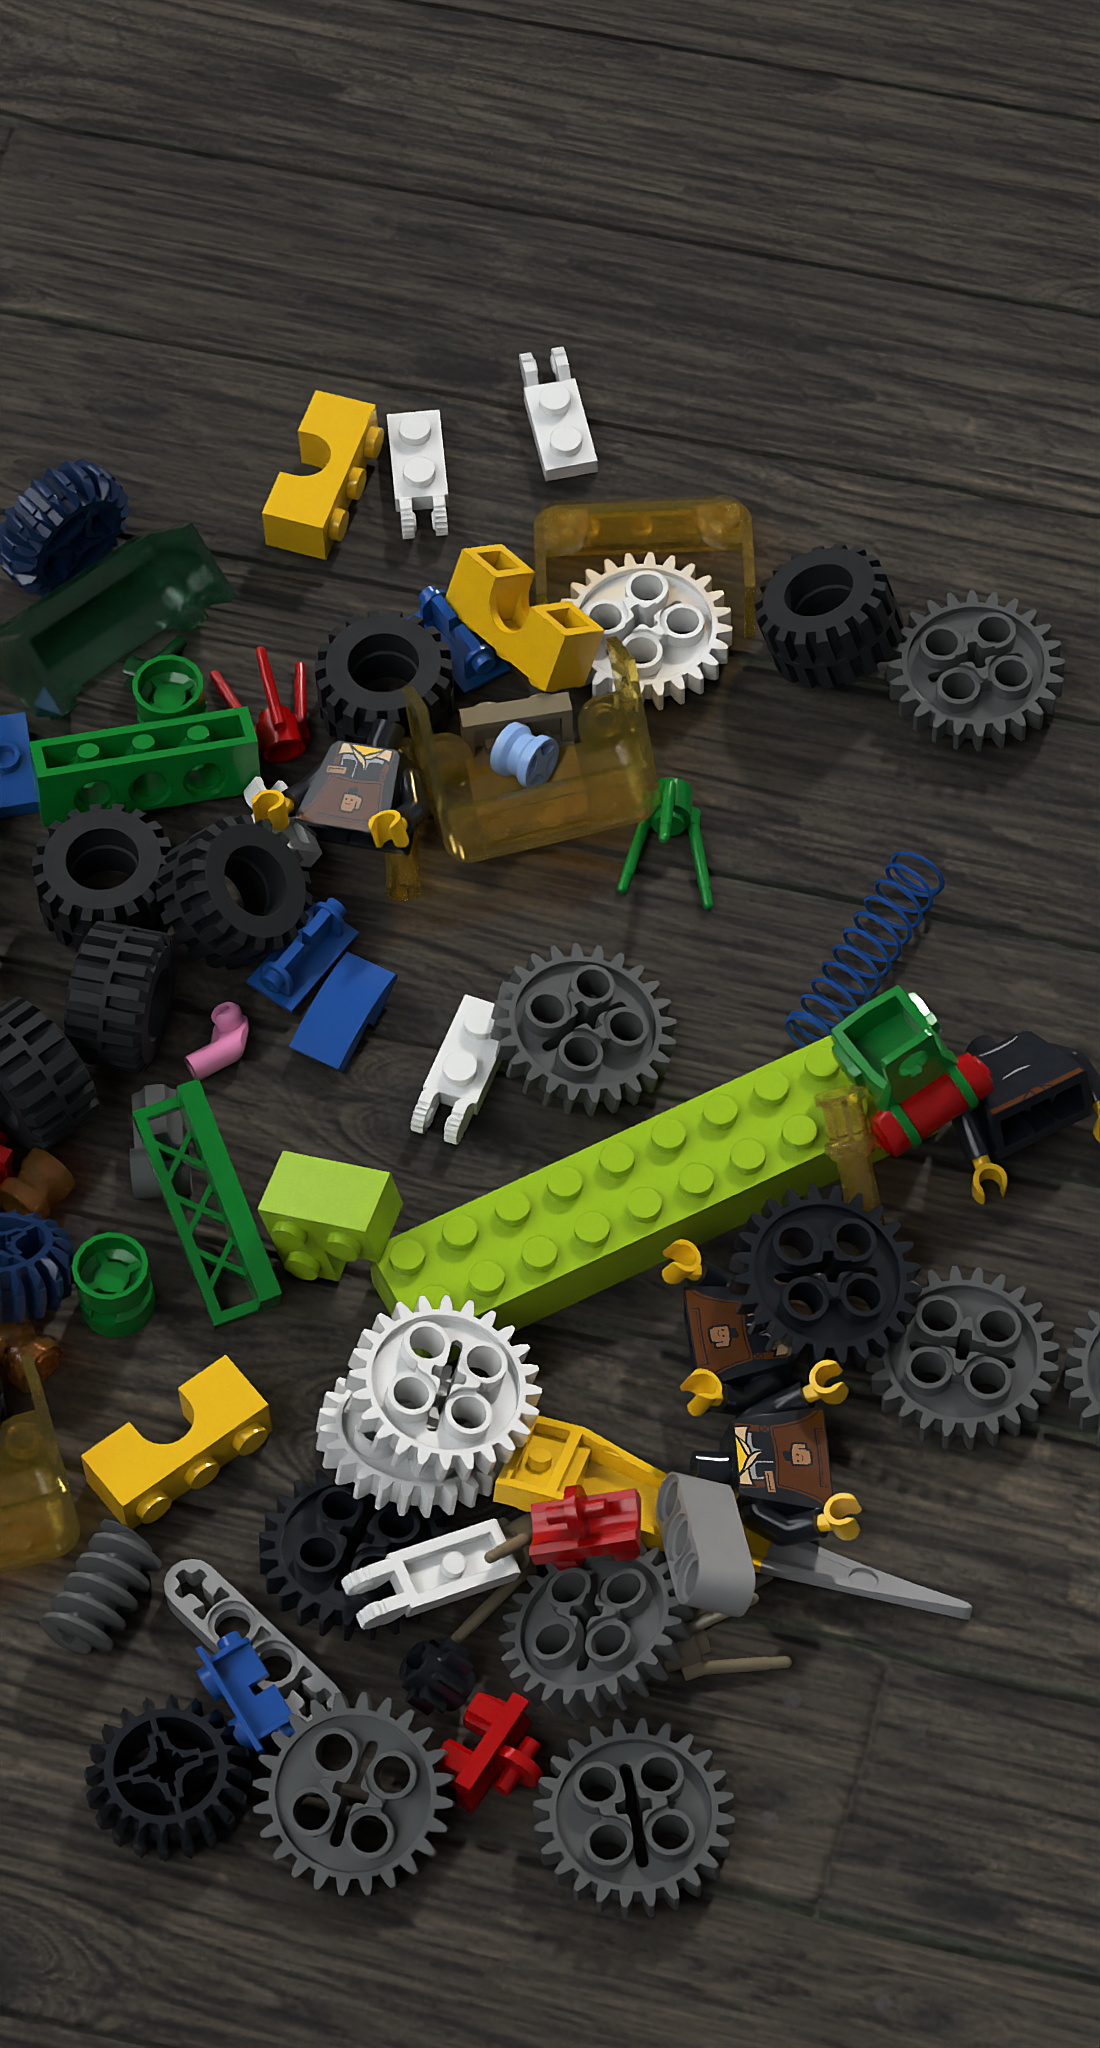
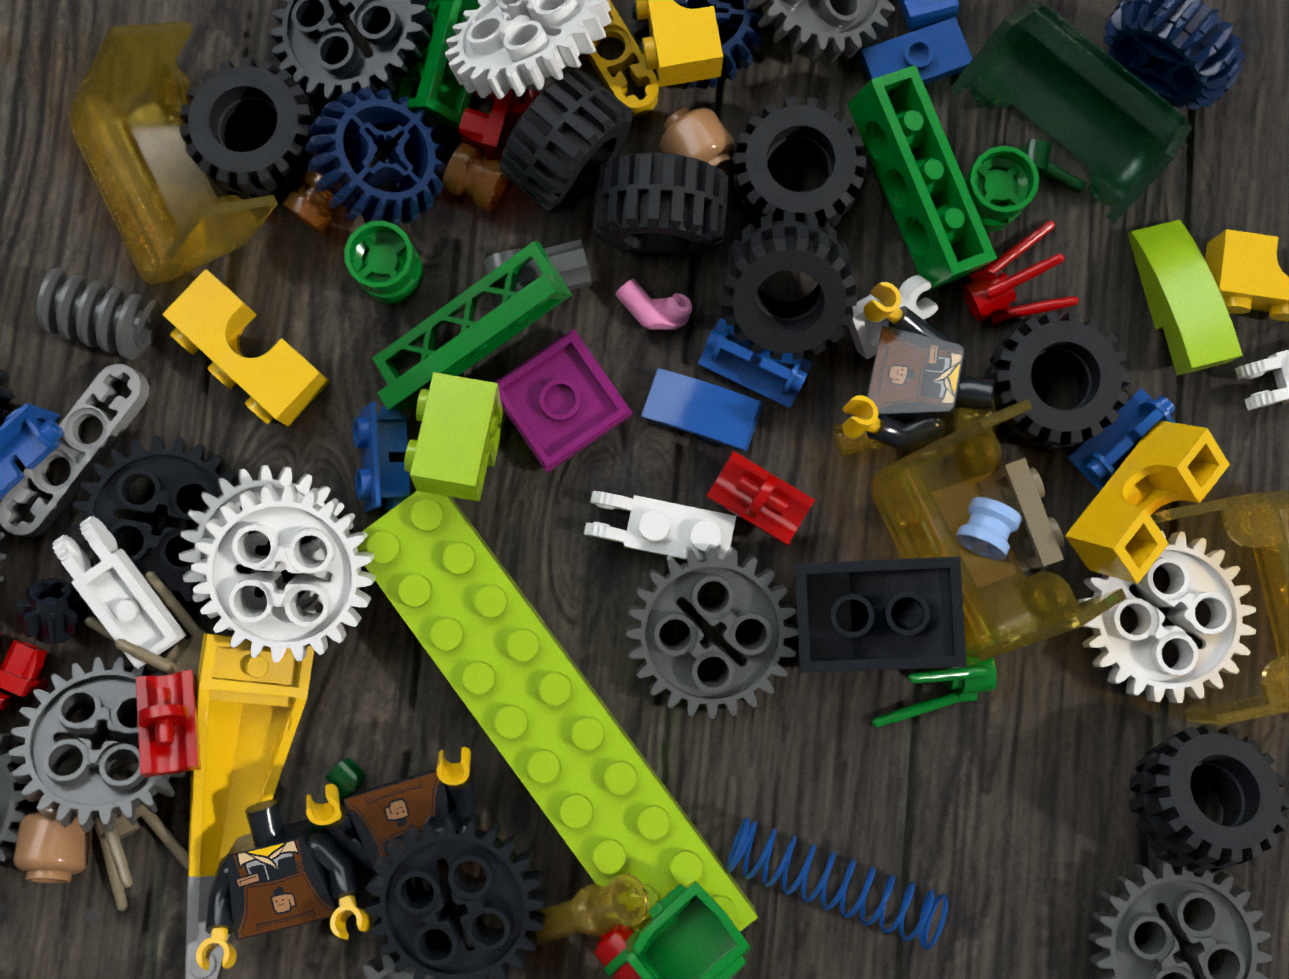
camera: 80 degrees right, 25 degrees up
light grey beam [655,1471,756,1618] -> none
none -> medium nougat head [13,810,93,884]
none -> dark green hand [314,757,365,833]
none -> blue hinge [352,402,411,513]
none -> magenta plate [494,329,633,474]
none -> medium nougat head [659,108,736,175]
none -> red hips [706,451,815,546]
none -> black slope [795,556,967,673]
none -> lime slope [1128,219,1243,376]

